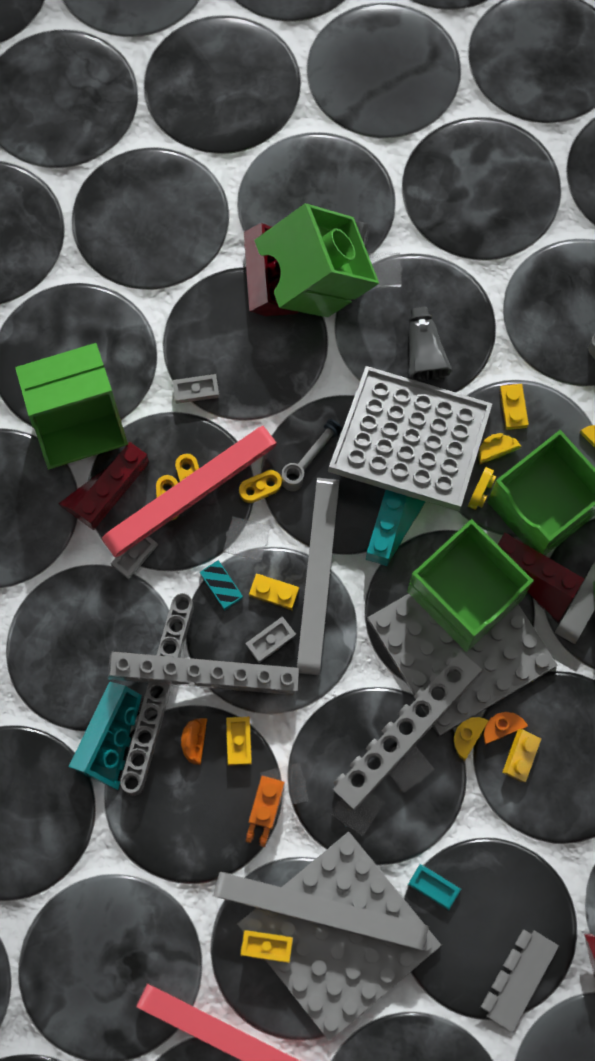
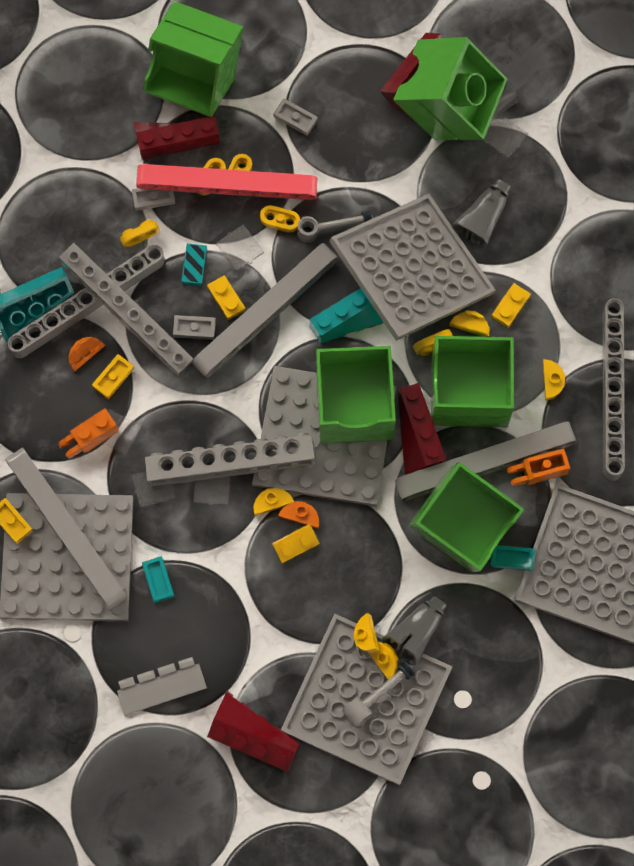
camera: 40 degrees right, 0 degrees up
none -> white sticker [64,624,81,642]
none -> yellow plate [120,220,160,248]

